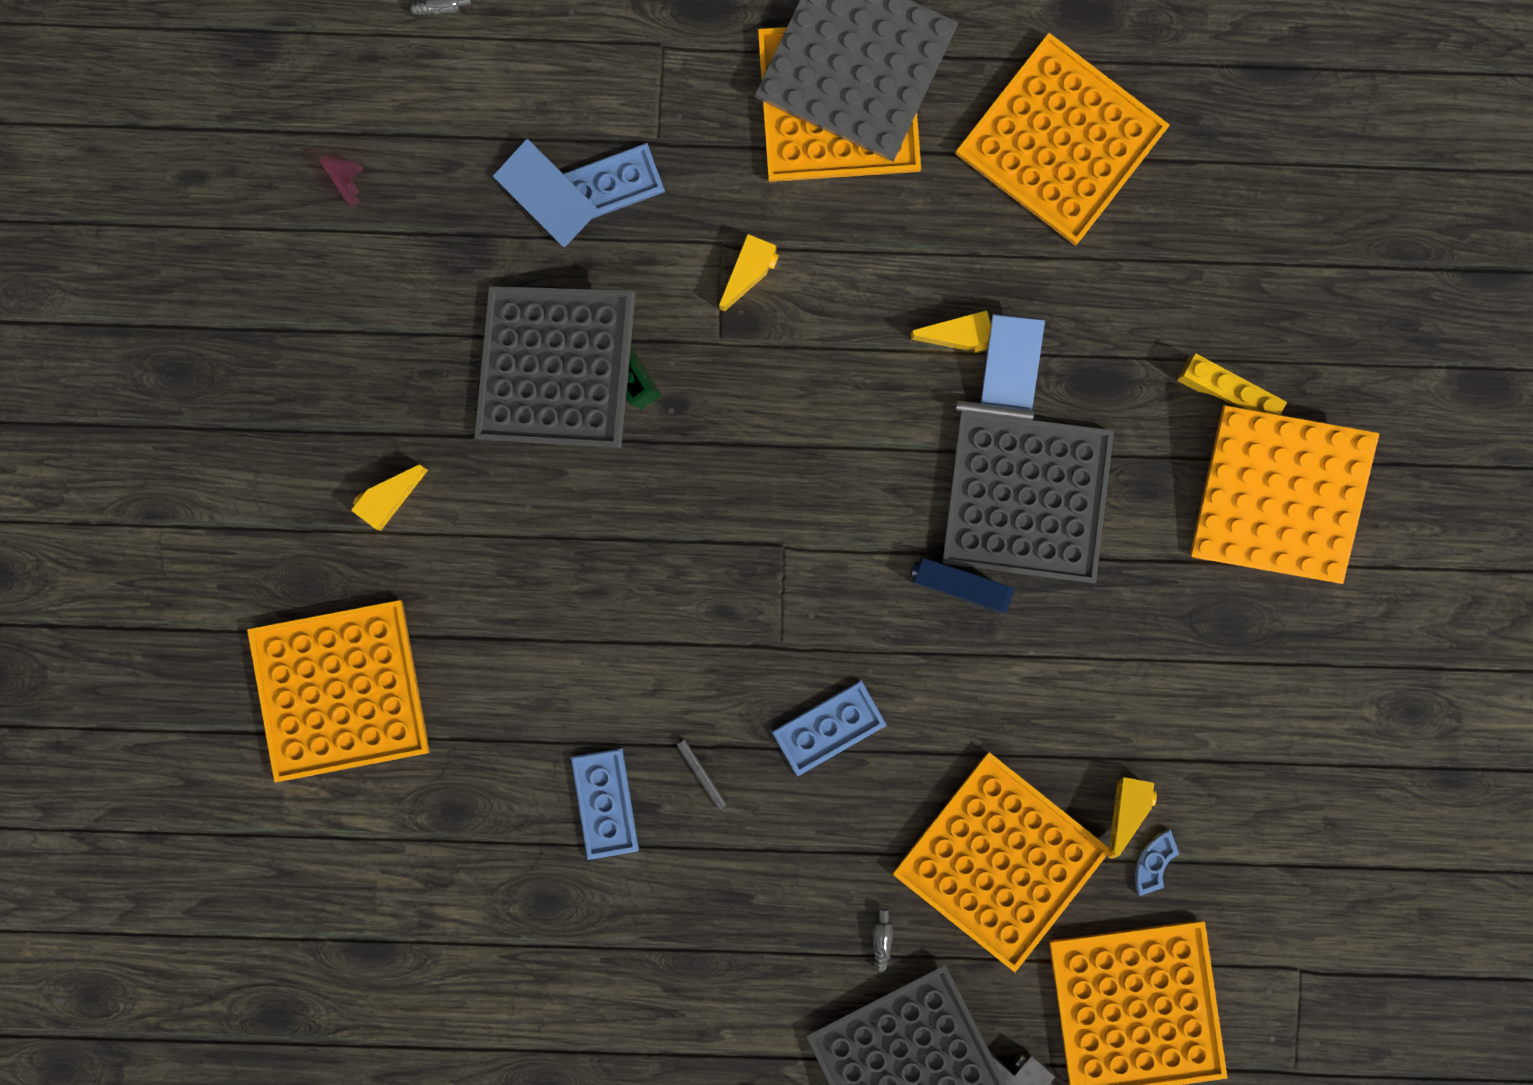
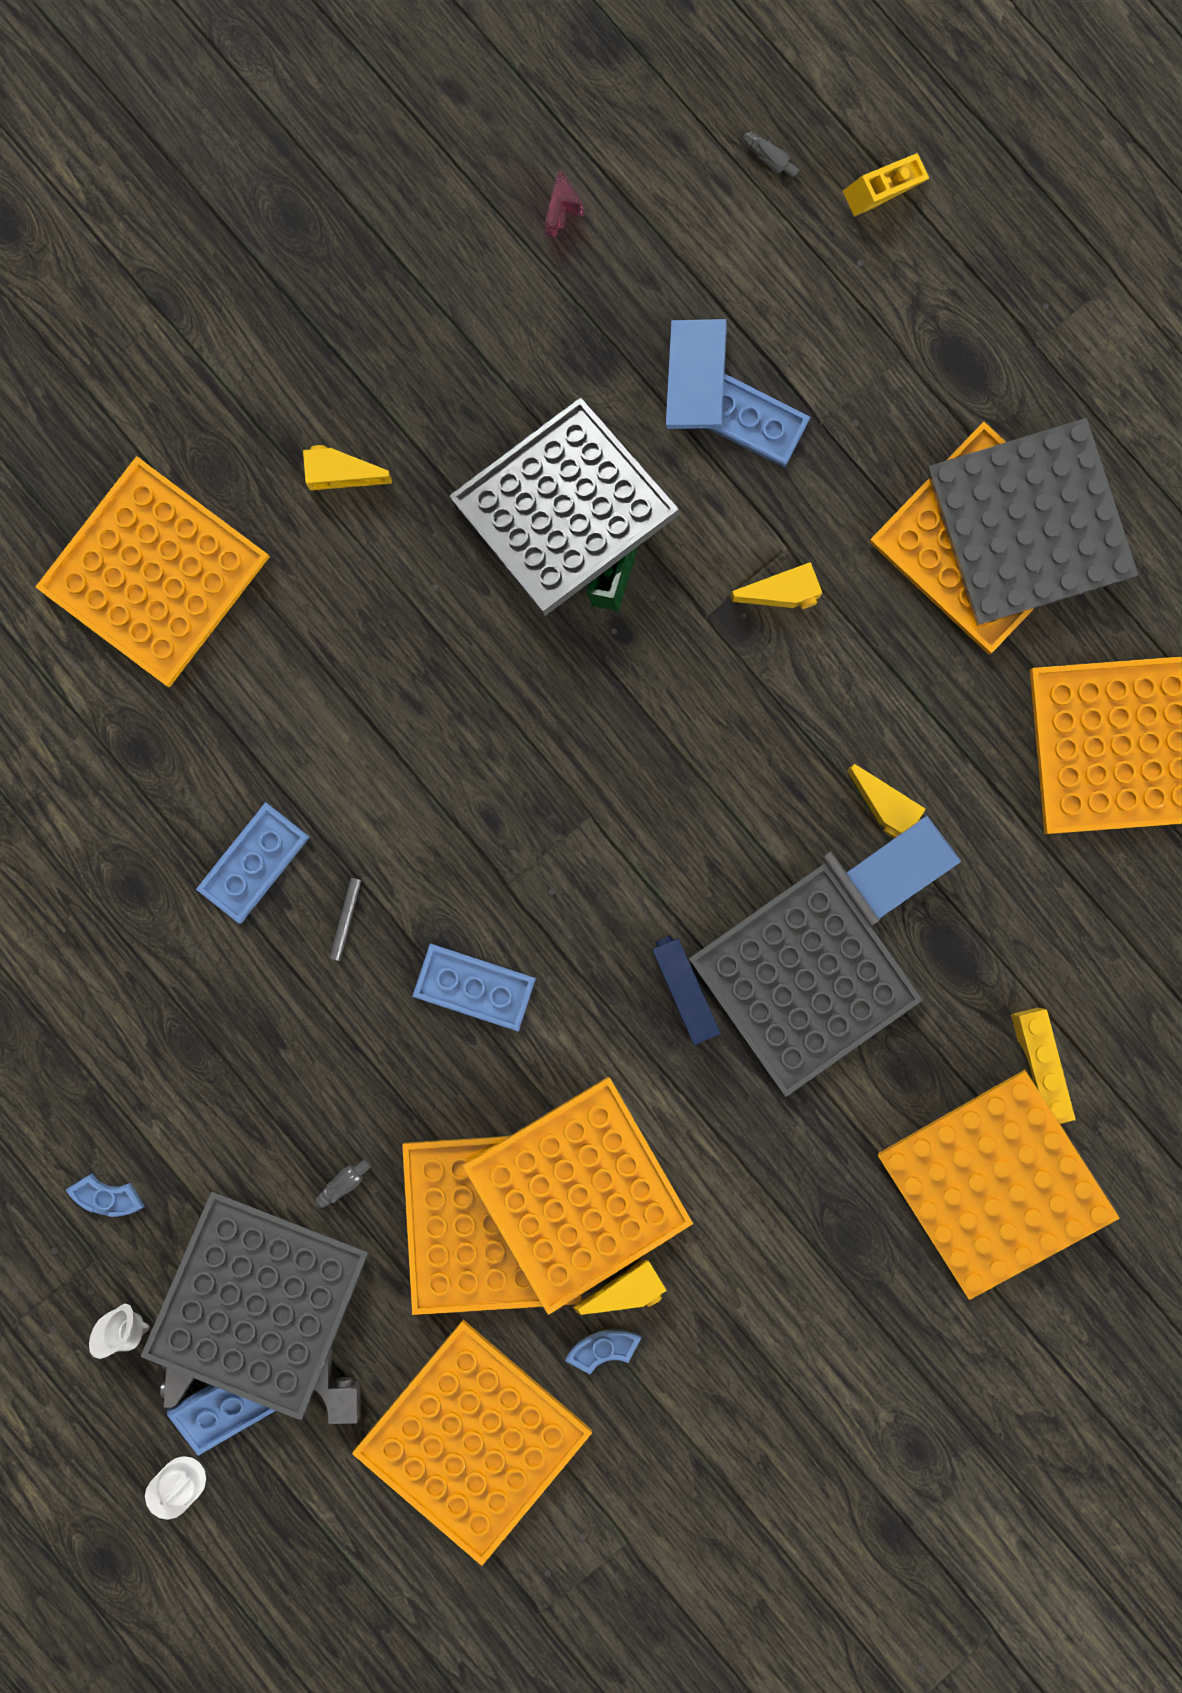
camera: 55 degrees right, 0 degrees up
none -> light orange plate [462,1077,693,1315]

